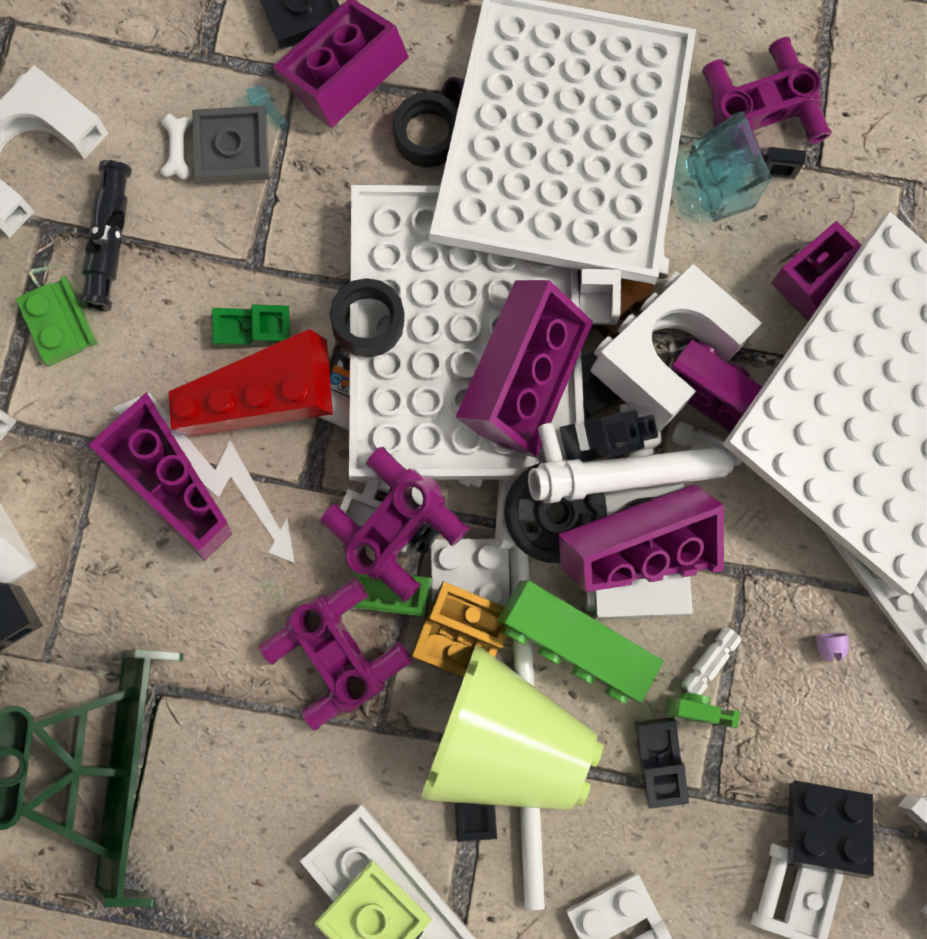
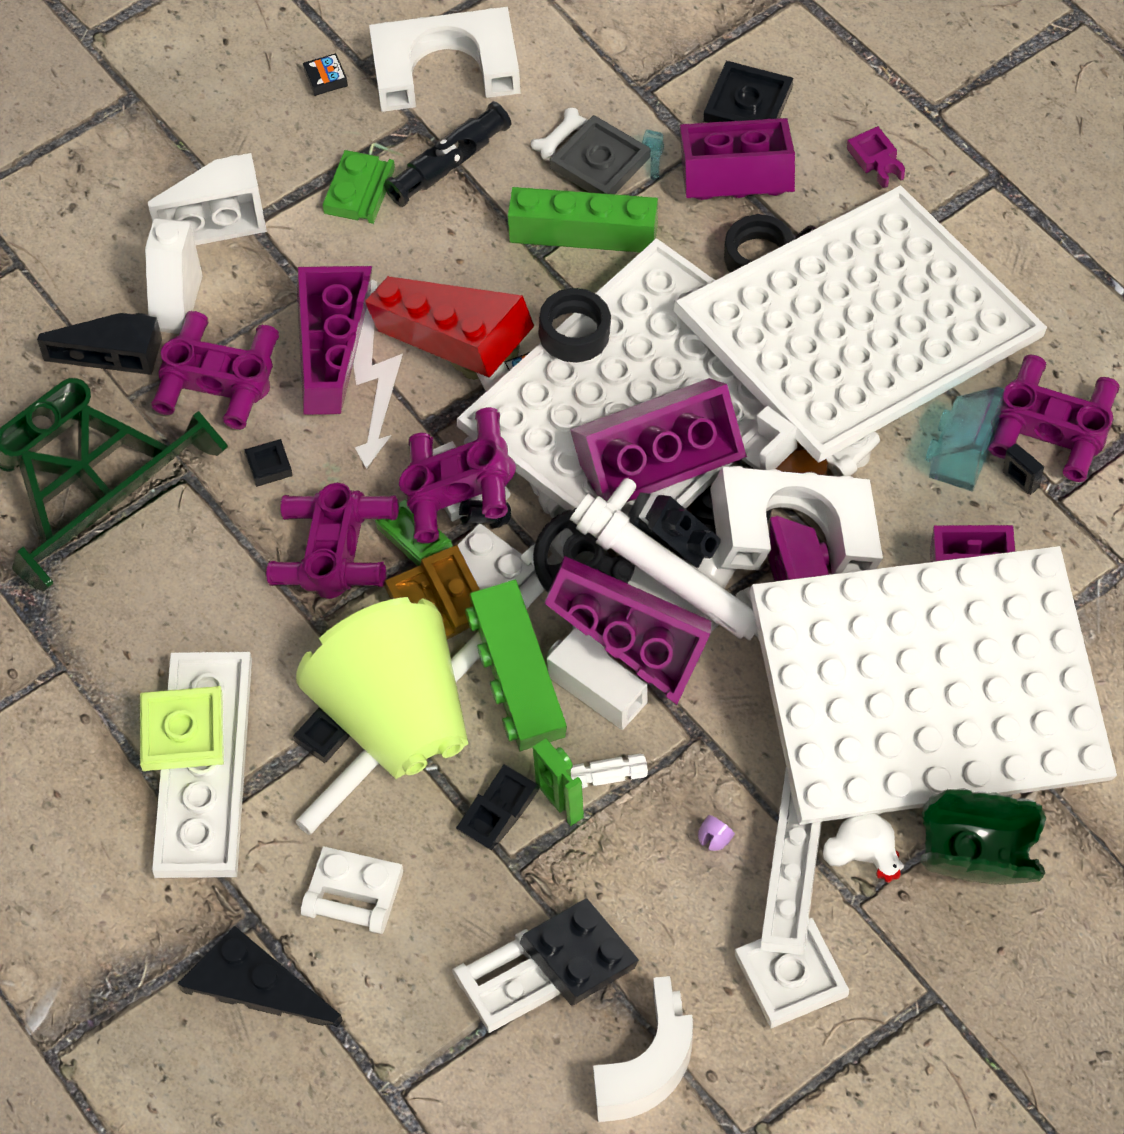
camera: 45 degrees right, 20 degrees down
green slope [211,304,290,348] -> none
none -> magenta piece [151,311,279,430]
none -> black tile [245,439,293,487]
none -> bright green brick [508,187,658,253]

